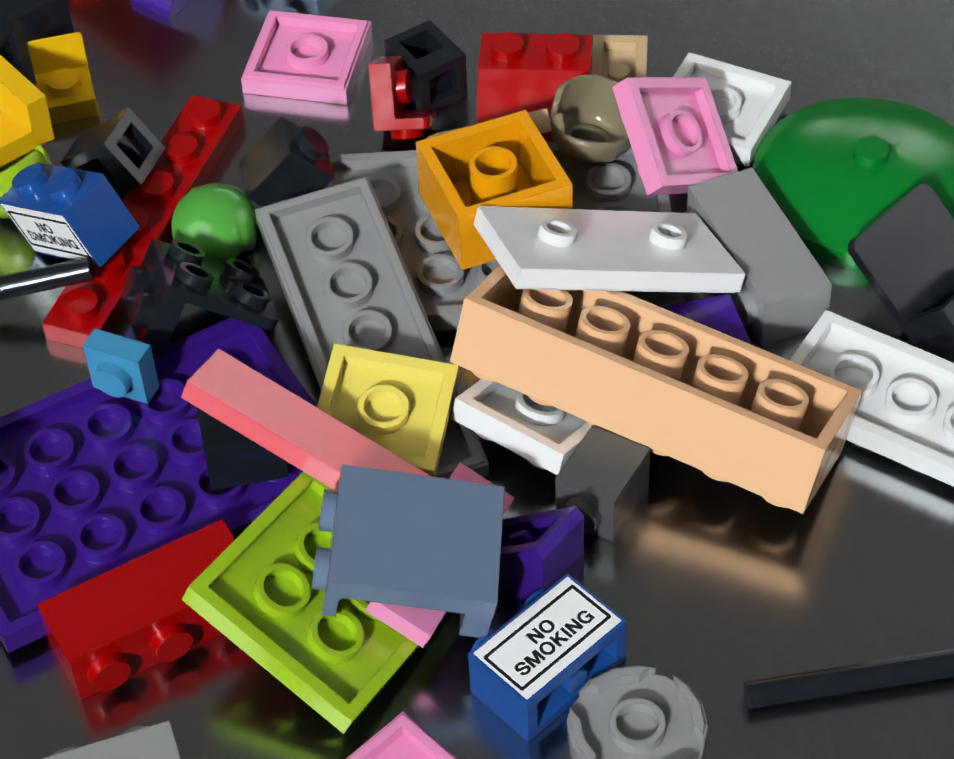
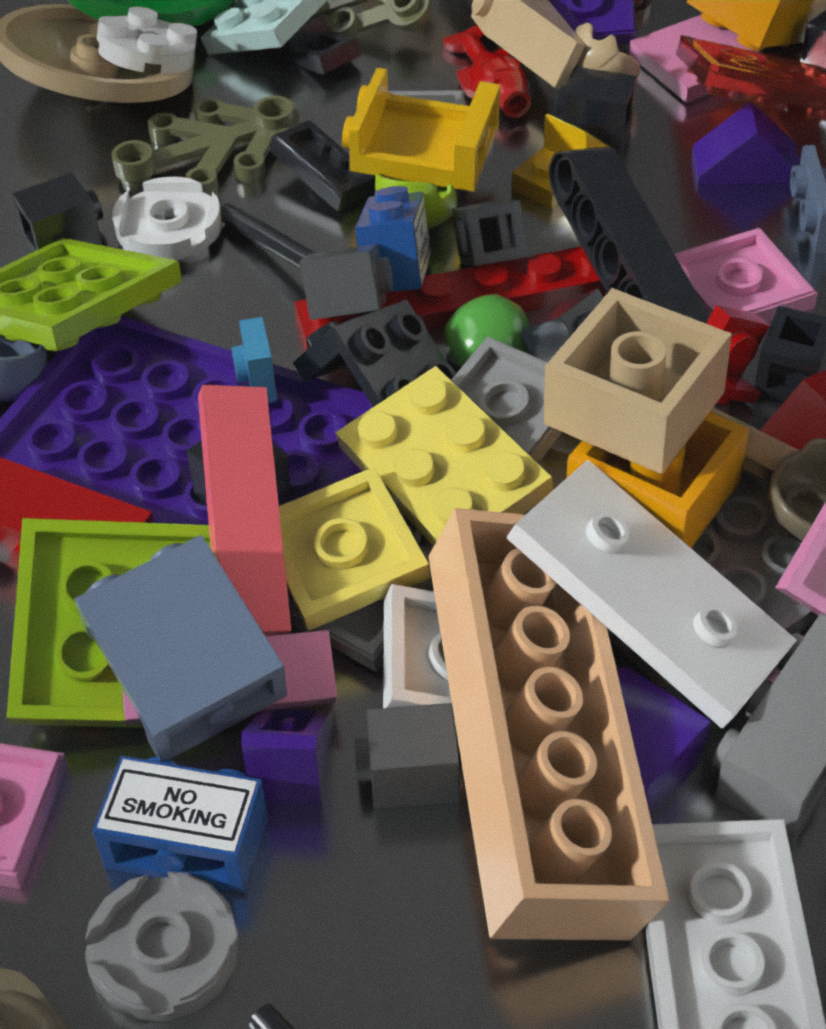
camera: 55 degrees right, 0 degrees up
none -> dark grey brick [300,244,394,320]
none -> light yellow plate [335,366,554,546]
none -> tan brick [544,288,732,474]
none -> black beam [549,147,710,324]

